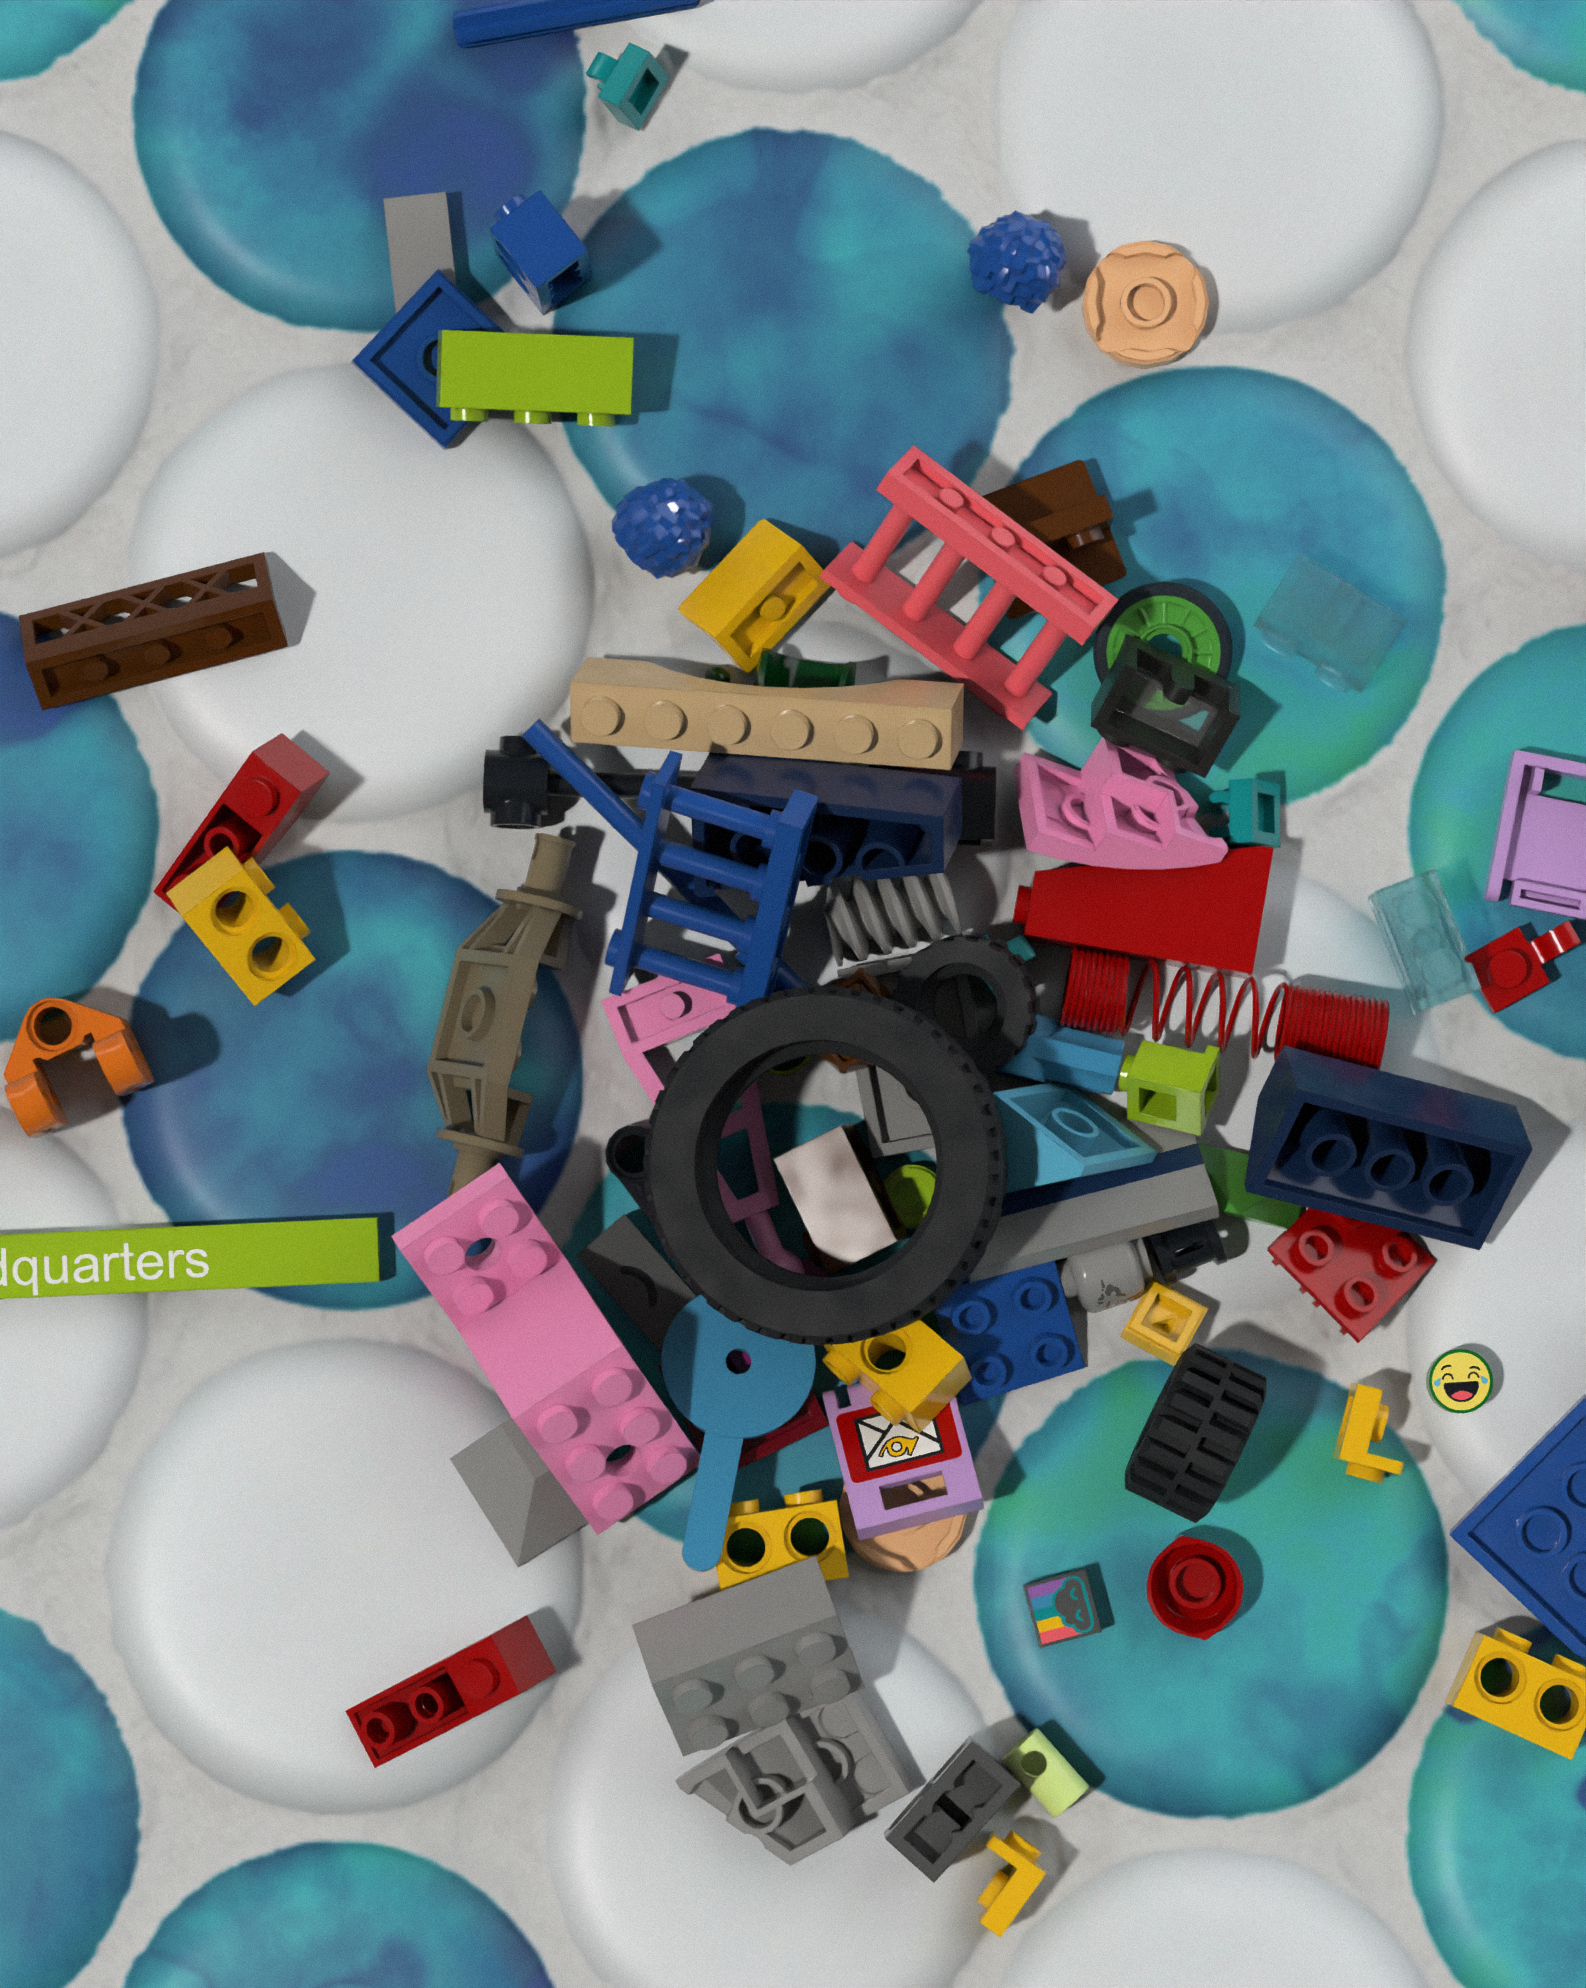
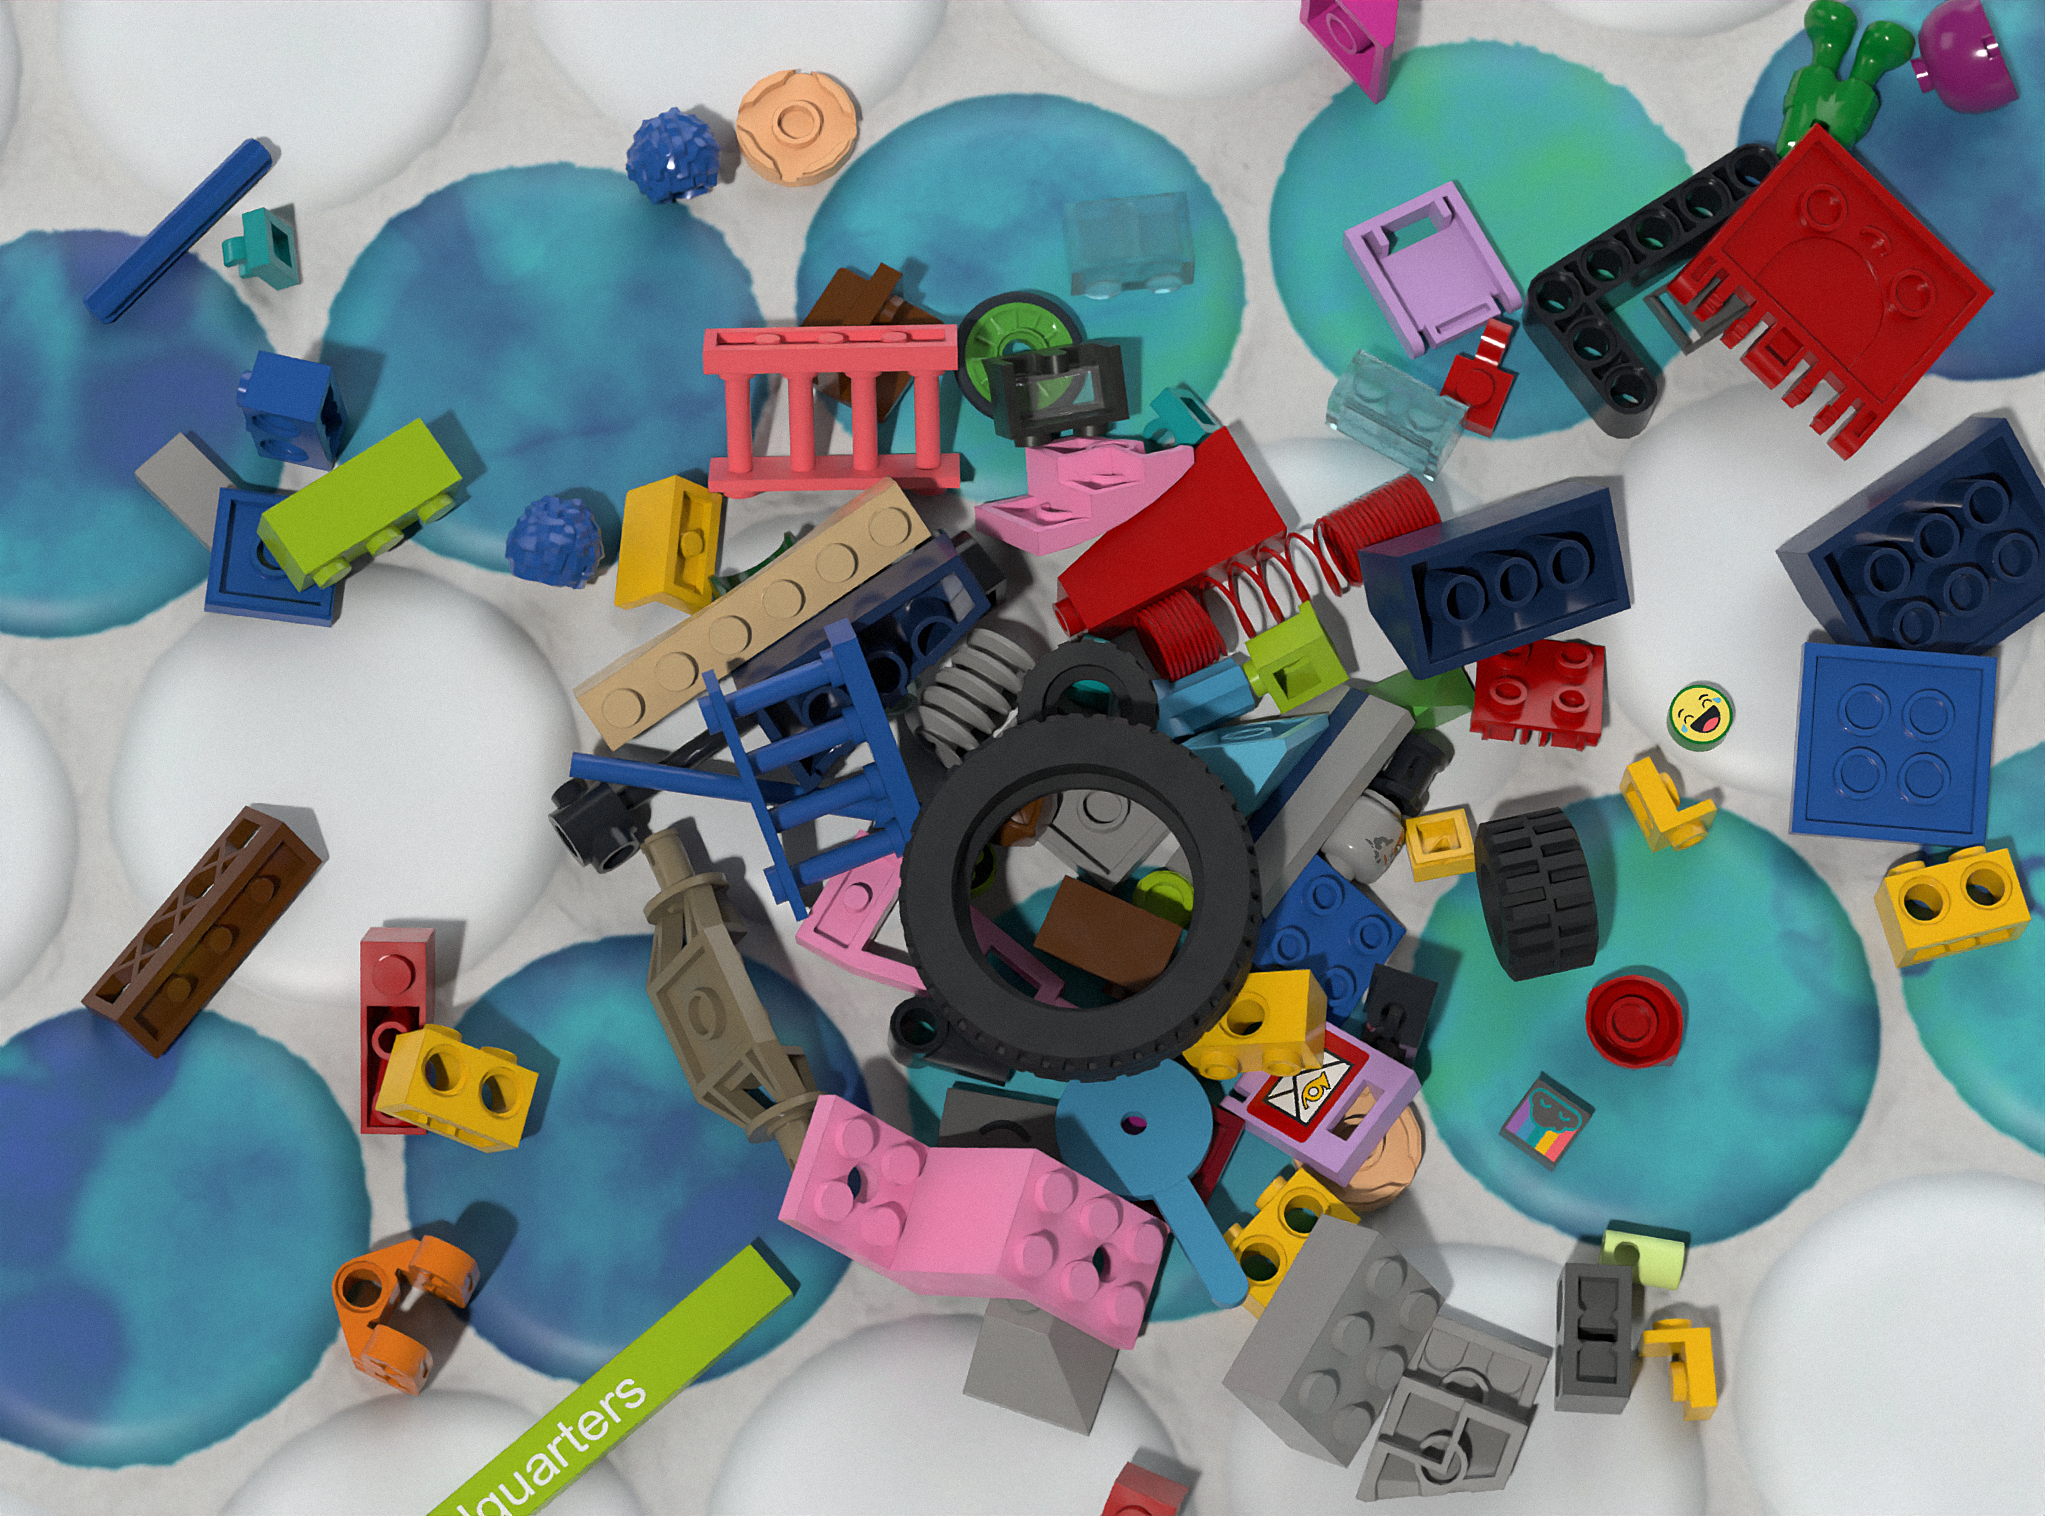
camera: 40 degrees left, 15 degrees down
none -> black hinge [1360,963,1439,1070]

